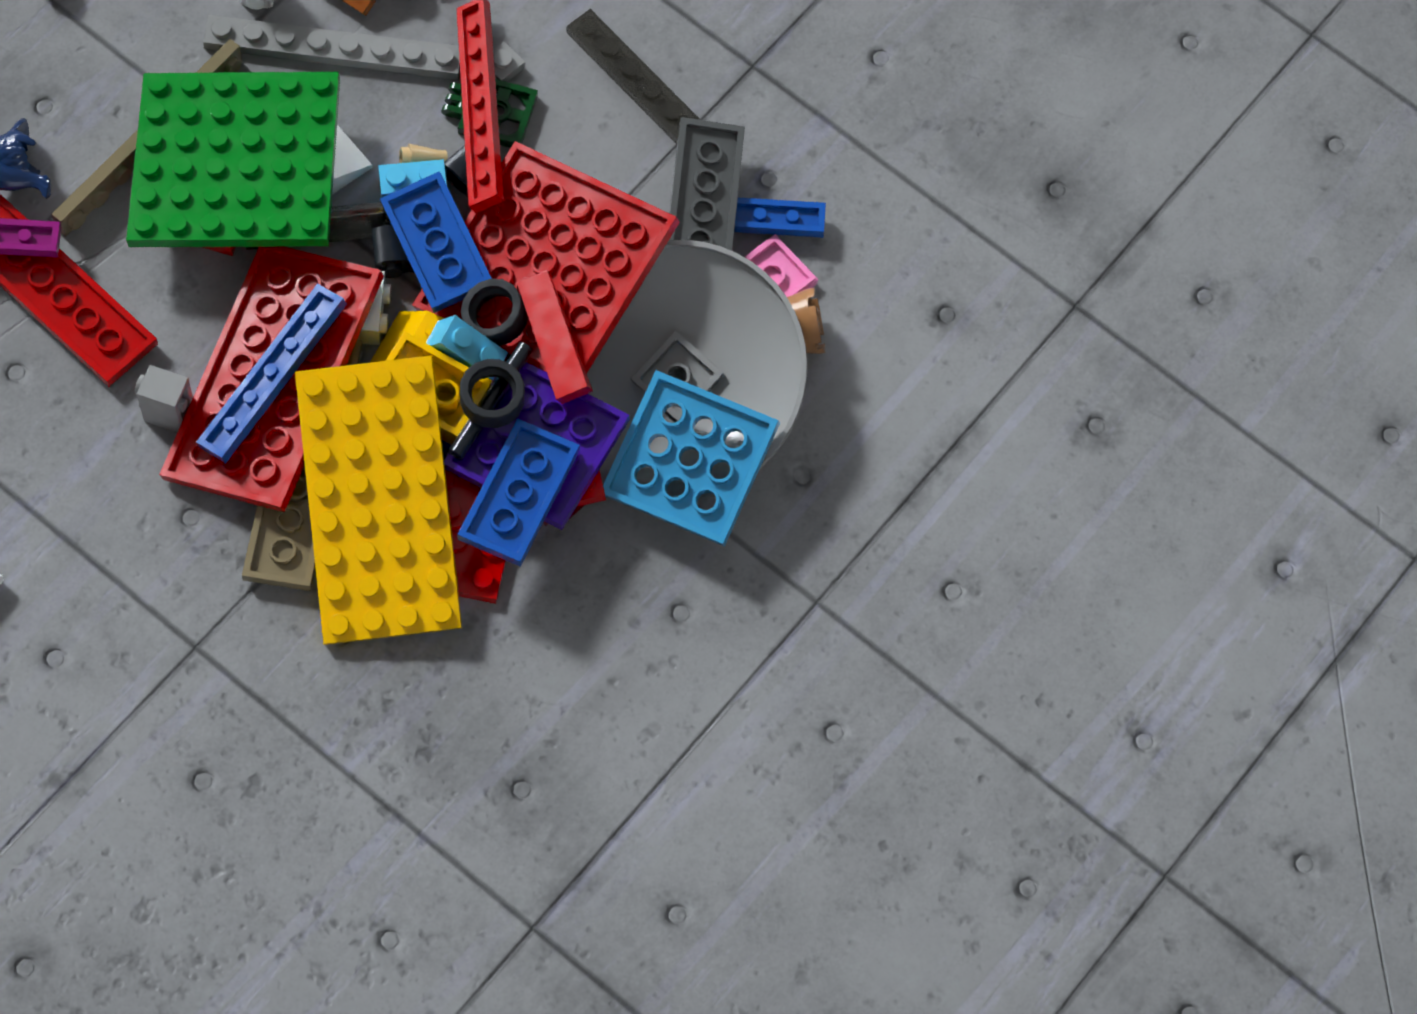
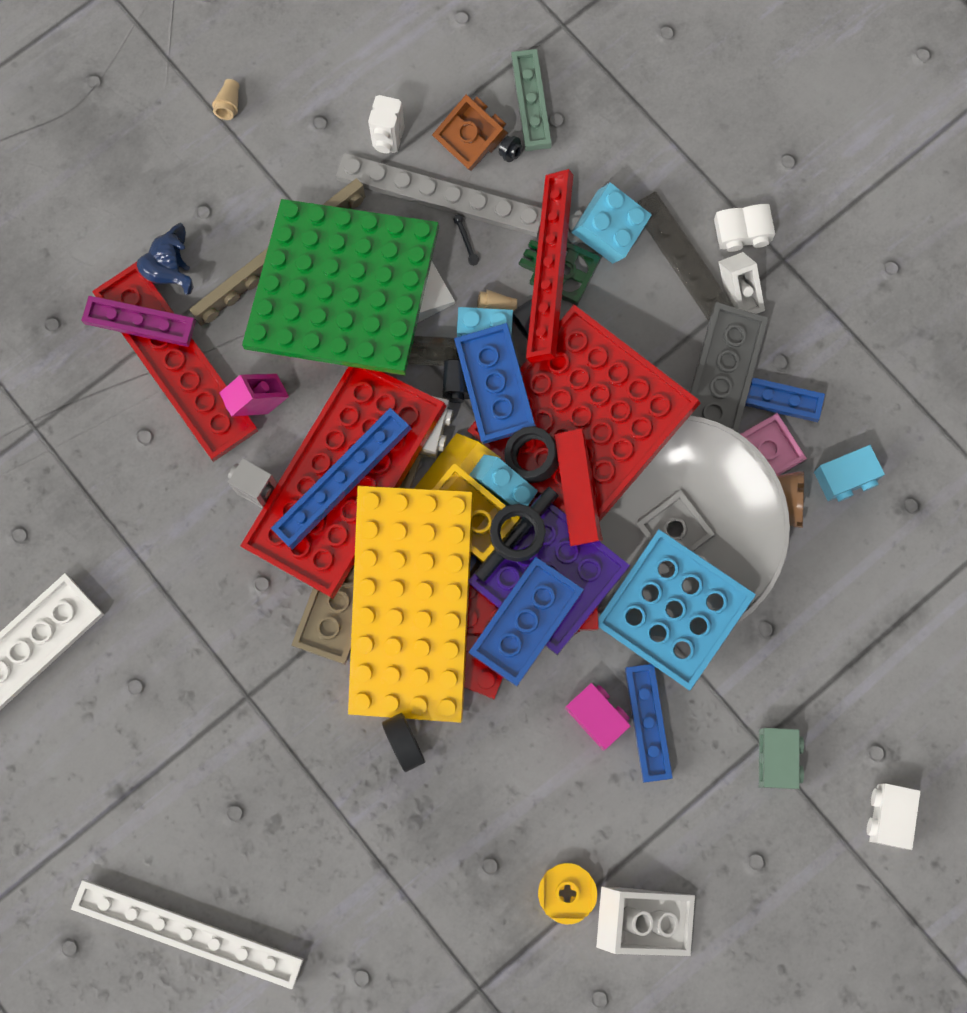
camera: 20 degrees right, 10 degrees up
none -> white plate [71,880,304,989]
none -> dark pink brick [220,374,289,416]
none -> black tyre [382,713,425,772]
none -> black hinge [453,214,479,266]
none -> yellow plate [538,863,597,924]
none -> dark pink brick [565,683,631,751]
none -> medium azure brick [571,182,652,264]
none -> white slope [596,887,695,956]
none -> blue plate [625,664,673,783]
none -> white brick [714,204,775,252]
none -> white slope [718,252,765,314]
none -> sand green brick [759,728,804,789]
none -> medium azure brick [814,445,885,502]
none -> white brick [867,783,920,850]

